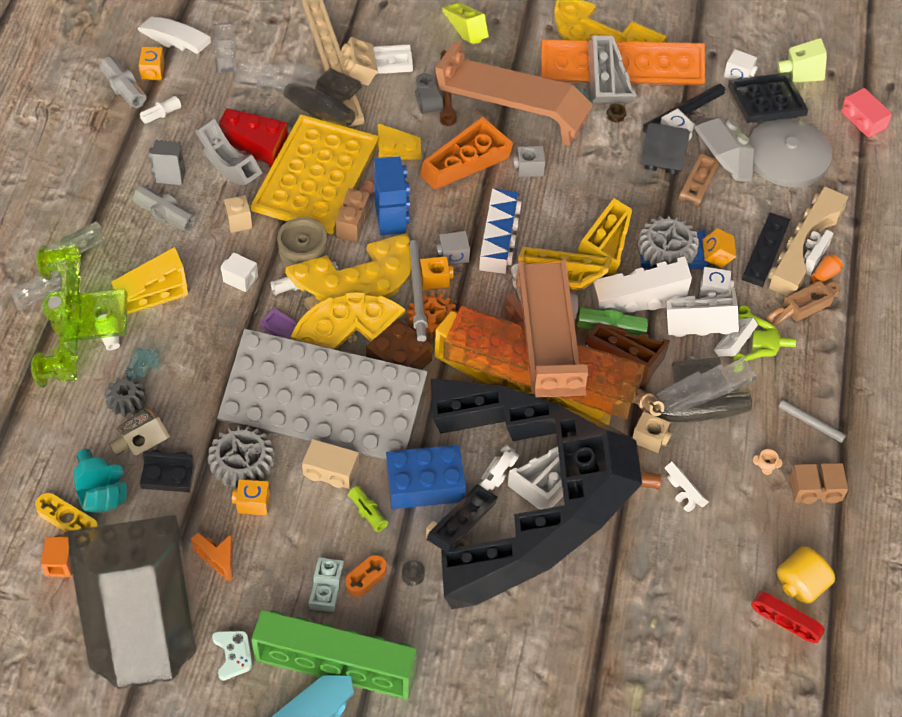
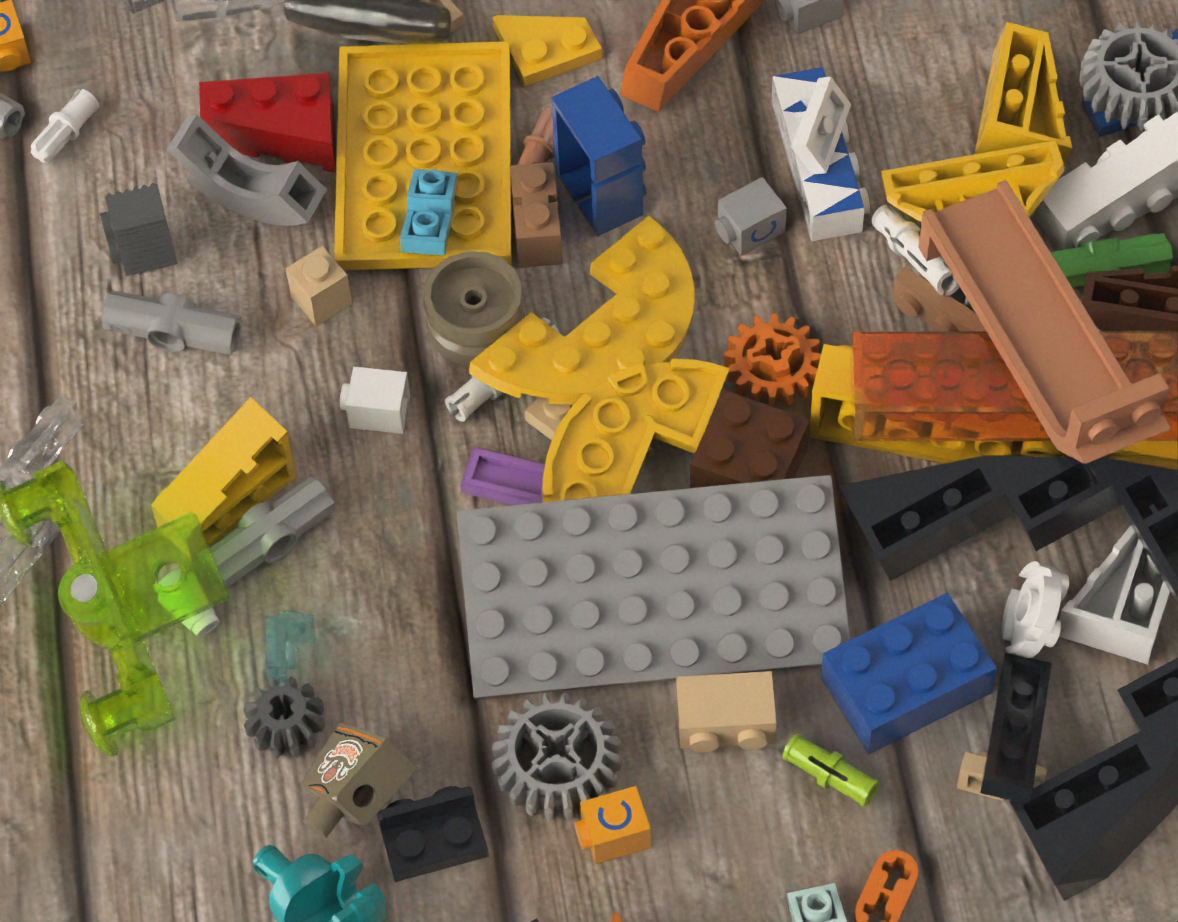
camera: 15 degrees left, 5 degrees up
clear smoke bush [402,560,425,586] -> none
light grey bar [409,240,428,342] -> none
light orange brick [420,256,454,290] -> none
none -> light grey piece [199,477,336,589]
none -> medium azure slope [400,169,457,256]
none -> white plate [791,77,851,175]

